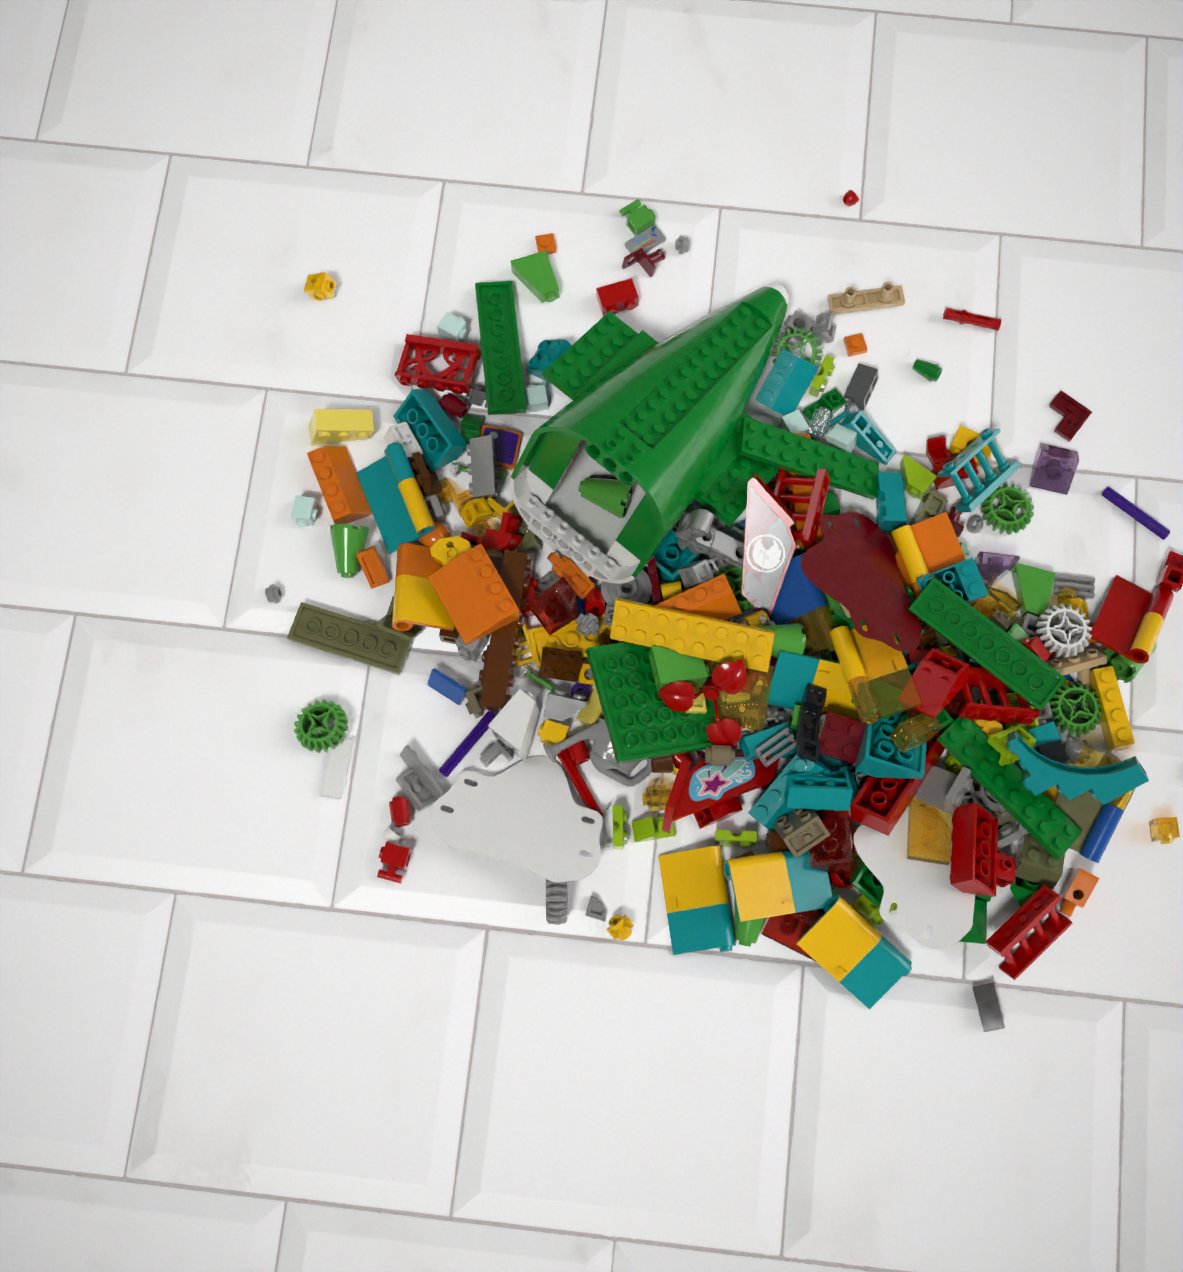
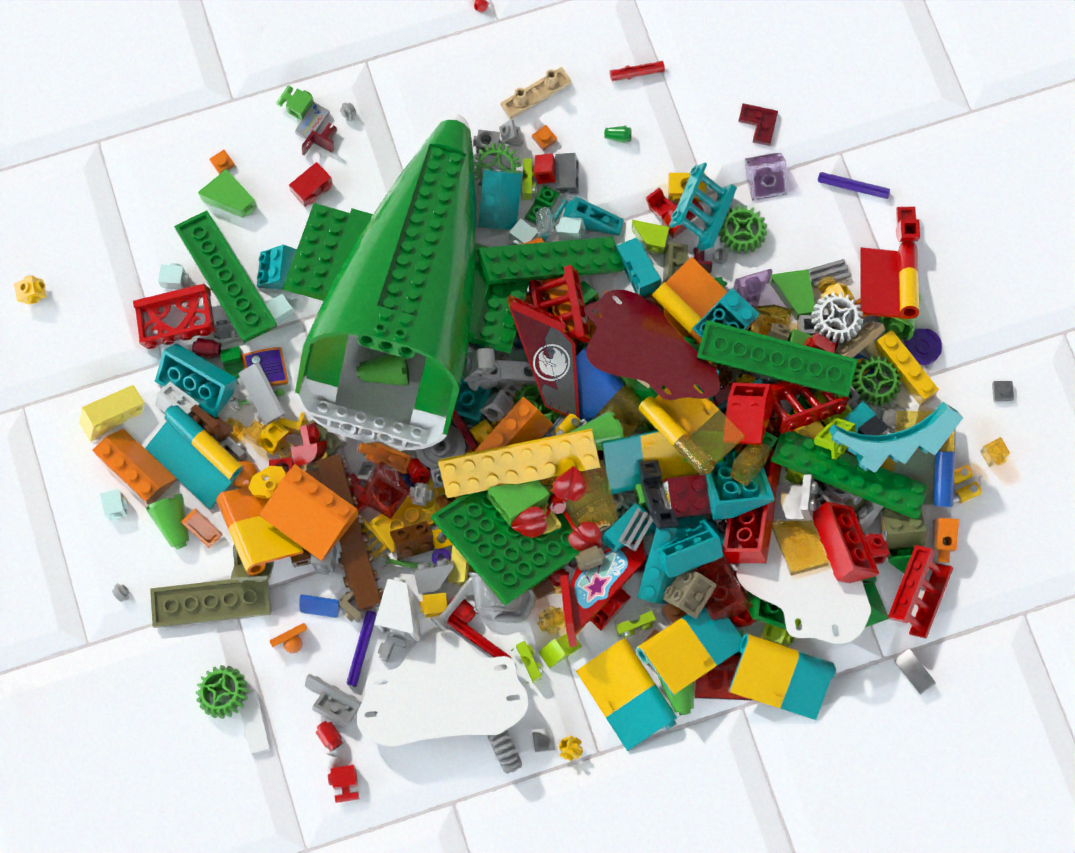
camera: 25 degrees left, 0 degrees up
none -> orange tile [269,623,308,654]
none -> red brick [534,153,555,184]
none -> dark purple tile [904,328,942,366]
none -> yellow piece [953,464,984,504]

